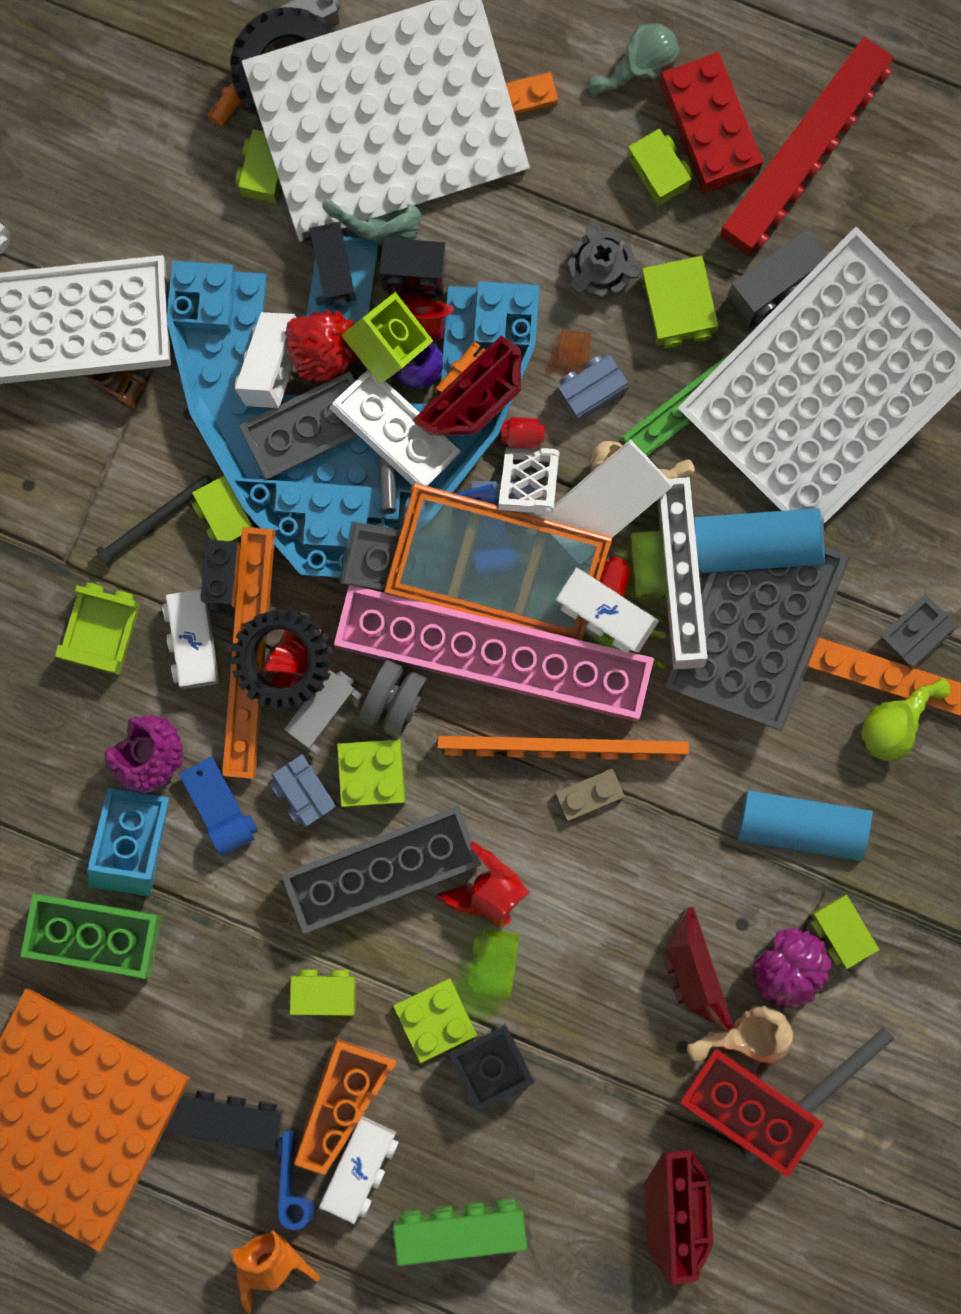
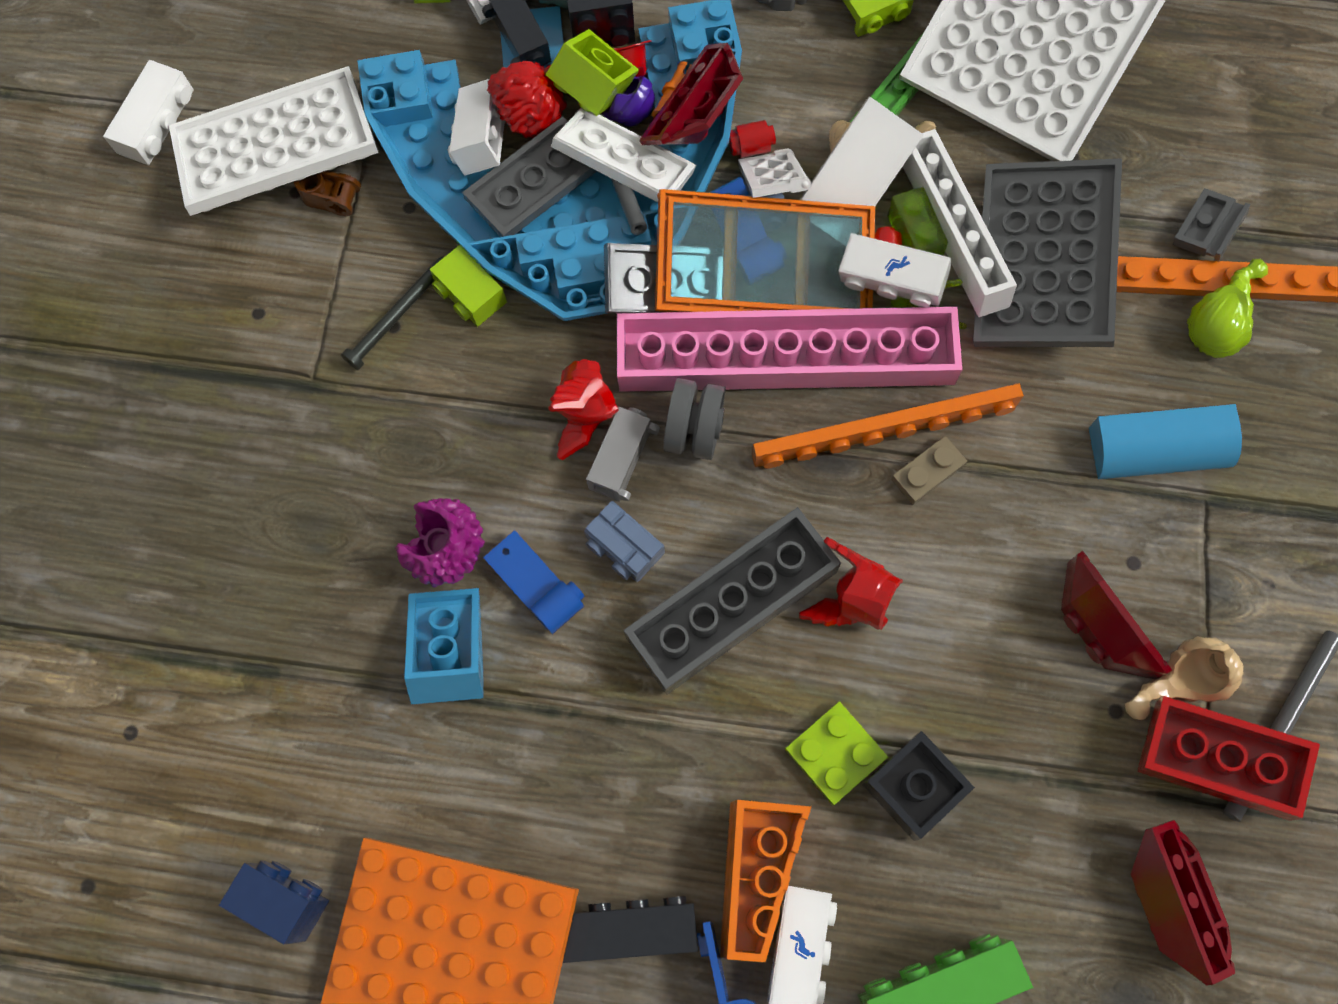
camera: 15 degrees left, 10 degrees down
bright green brick [20,894,163,979] -> none
lime panel [55,582,140,676] -> none
white brick [162,589,220,690] -> none
black panel [200,539,241,614] -> none
orange plate [222,527,275,779] -> none
black tyre [231,609,333,709] -> none
lime brick [290,969,356,1016] -> none
lime brick [337,739,406,808] -> none
clear neon green brick [468,929,520,998] -> none
sand blue brick [557,355,629,423] -> none
clear orange tile [558,330,592,365] -> none
dark azure brick [695,508,825,573] -> none
magenta hair [753,927,831,1008] -> none
lime brick [810,895,879,969] -> none

